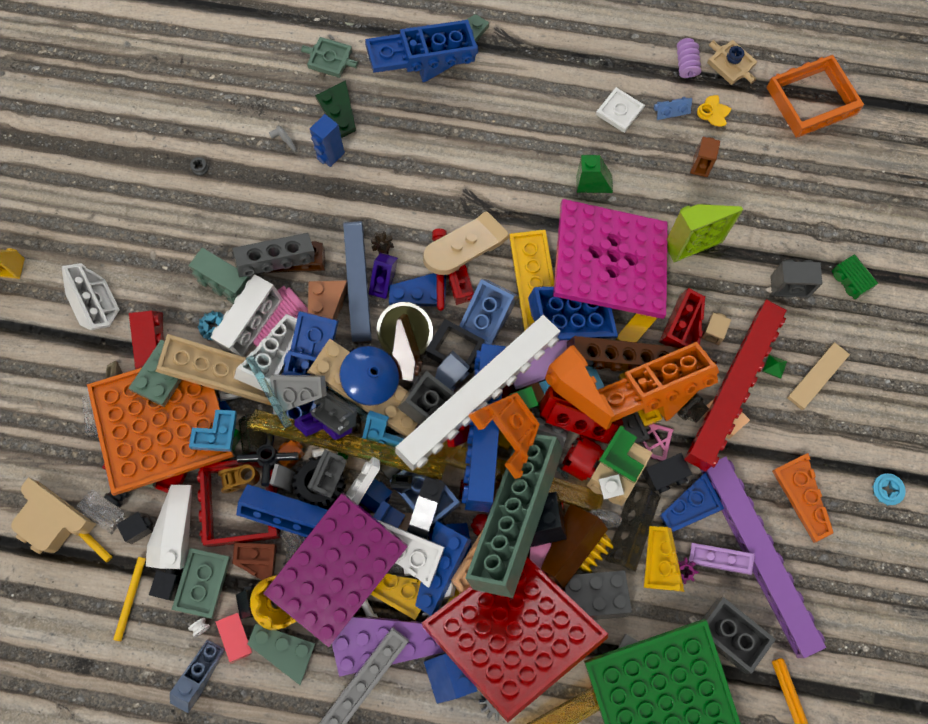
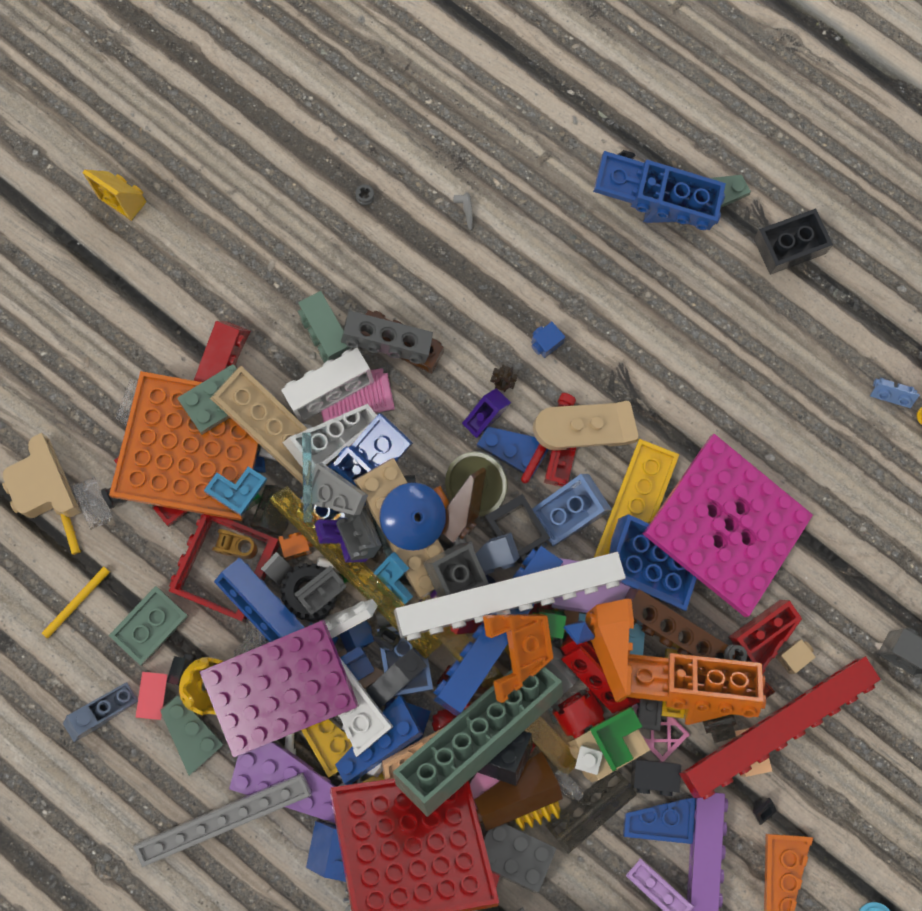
camera: 25 degrees right, 5 degrees up
white wedge [62,263,120,330] -> none
dark tan slope [105,361,123,379] -> none
black brick [116,512,153,544] -> none
white wedge [146,485,192,569] -> none
black brick [149,569,181,601] -> none
white bush [188,617,210,638] -> none
medium azure gear [198,311,224,340] -> none
copper wing [232,543,277,580] -> none
black bar [237,429,299,487] -> none
sand green plate [301,37,358,78] -> none
nougat wedge [308,281,348,320] -> none
blue brick [309,114,345,167] -> none
dark green wing [315,80,356,138] -> none
sand blue beam [343,221,372,342] -> none
green slope [576,155,613,193] -> none
white plate [596,87,645,133] -> none
yellow tile [615,313,657,343] -> none
yellow wing [644,526,685,592] -> none
lime slope [666,204,743,263] -> none
magenta gear [678,557,699,584] -> none
dark orange brick [690,137,720,177] -> none
green slope [762,354,787,379] -> none
tan tile [787,342,850,410] -> none
none -> blue brick [531,322,566,358]
none -> blue slope [564,620,595,645]
none -> dark grey bush [724,645,747,661]
none -> black slope [752,798,777,825]
none -> black brick [753,208,833,275]

